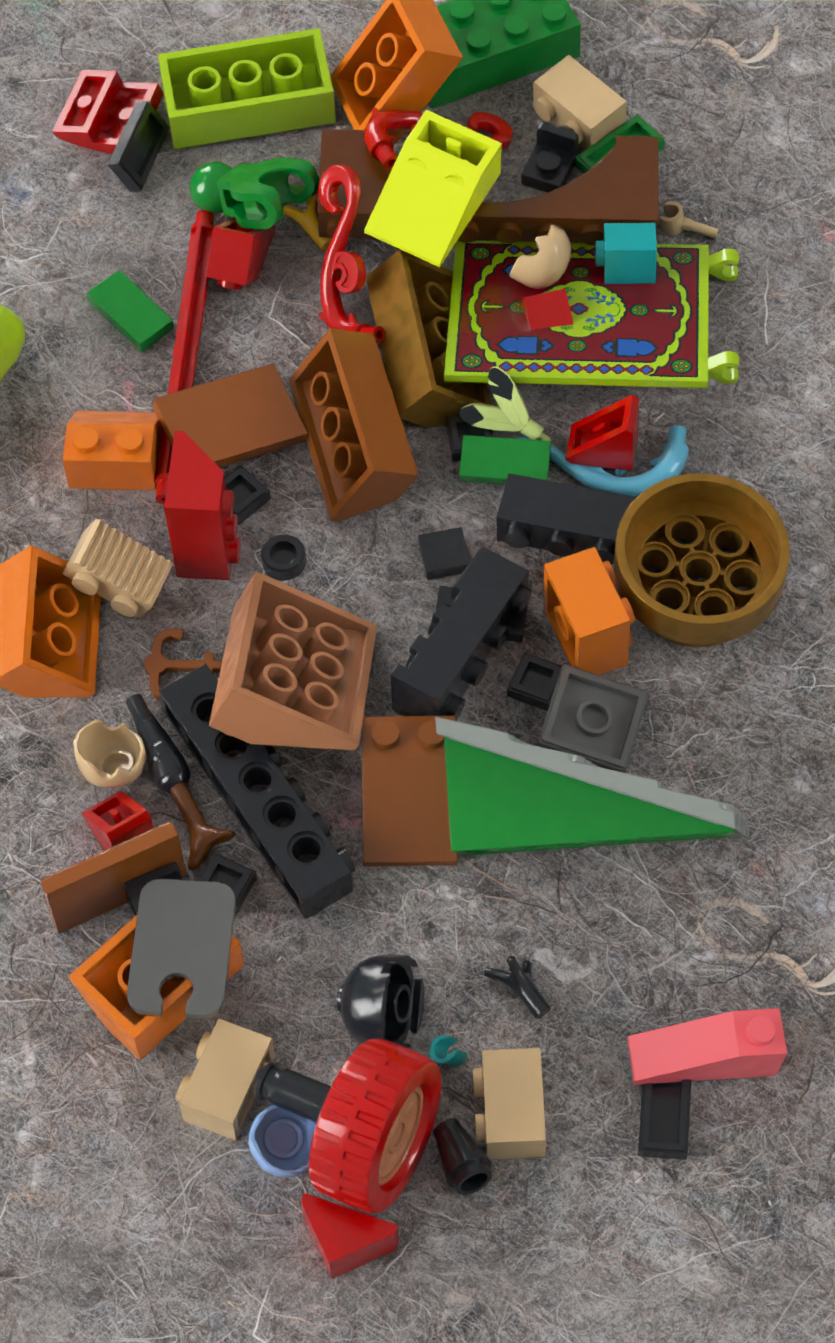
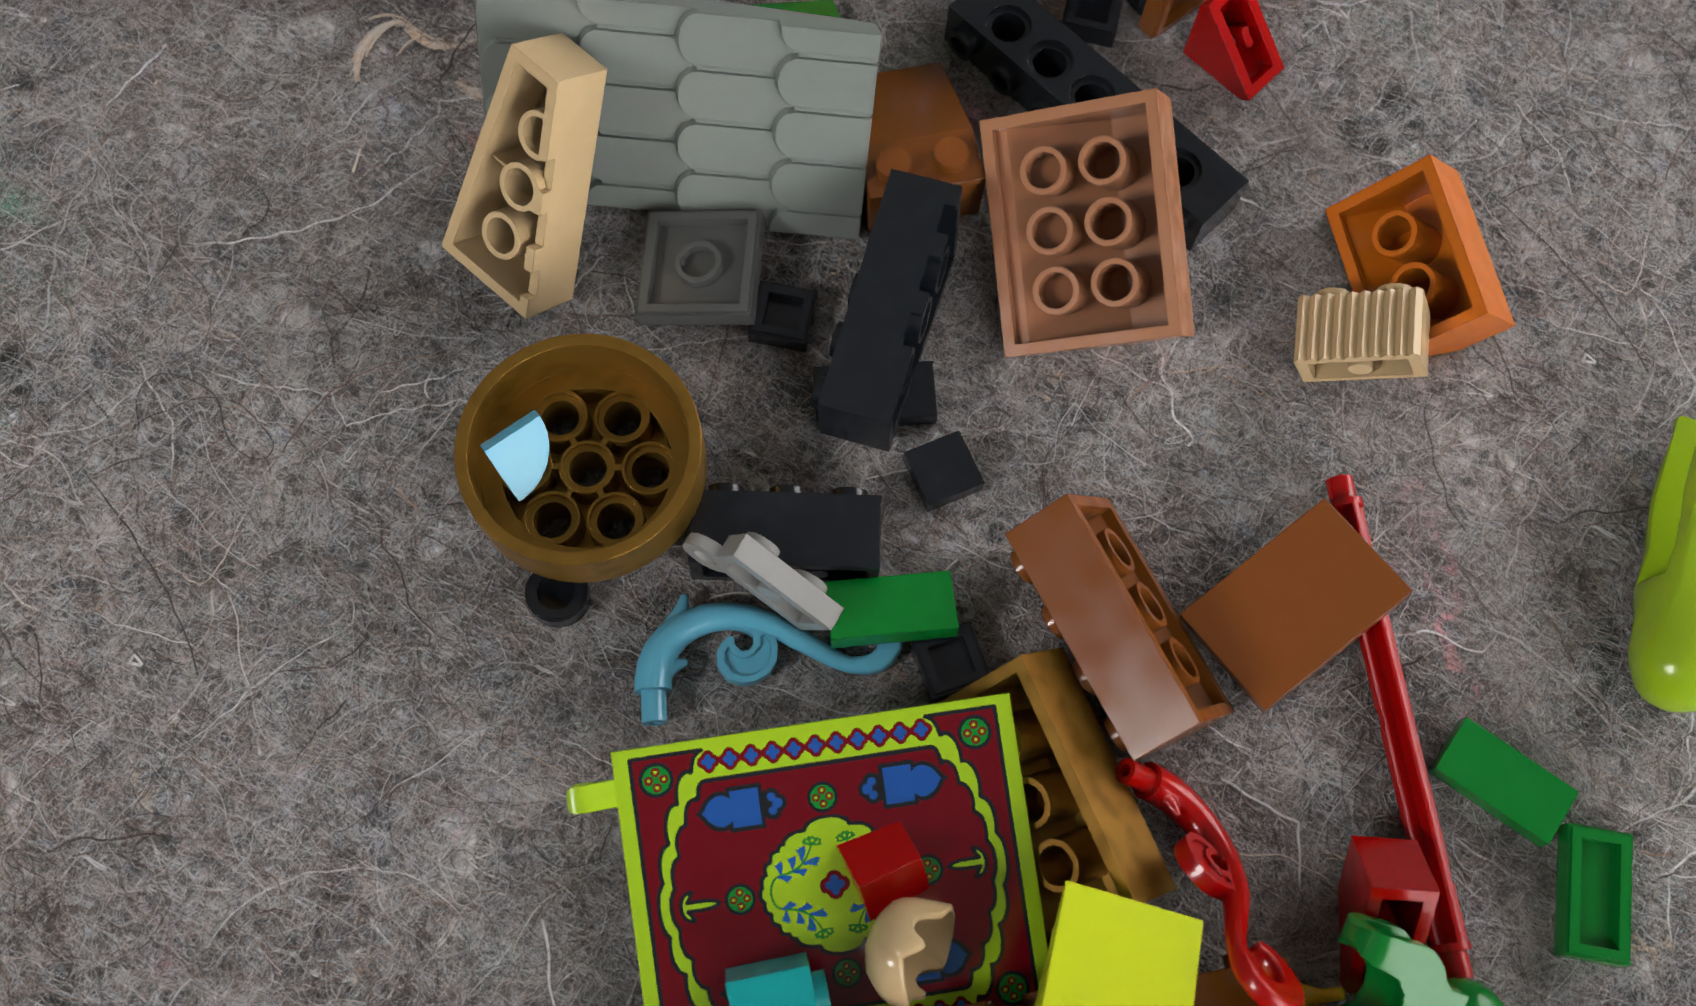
camera: 160 degrees right, 10 degrees up
orange slope [63,410,162,491] -> none
tan hair [73,719,147,788] -> none
piece [126,694,235,870] -> none
dark orange piece [144,628,222,702] -> none
red slope [164,430,241,580] -> none
black tile [225,465,271,525] -> none
black tile [261,535,306,581] -> none
yellowish green piece [459,366,551,441] -> none
orange brick [544,547,635,675] -> none
red slope [565,394,639,471] -> none
none -> tan wedge [441,32,607,319]
none -> medium azure tile [480,410,549,502]
none -> light grey hinge [683,532,844,630]
none -> green tile [1554,823,1633,968]

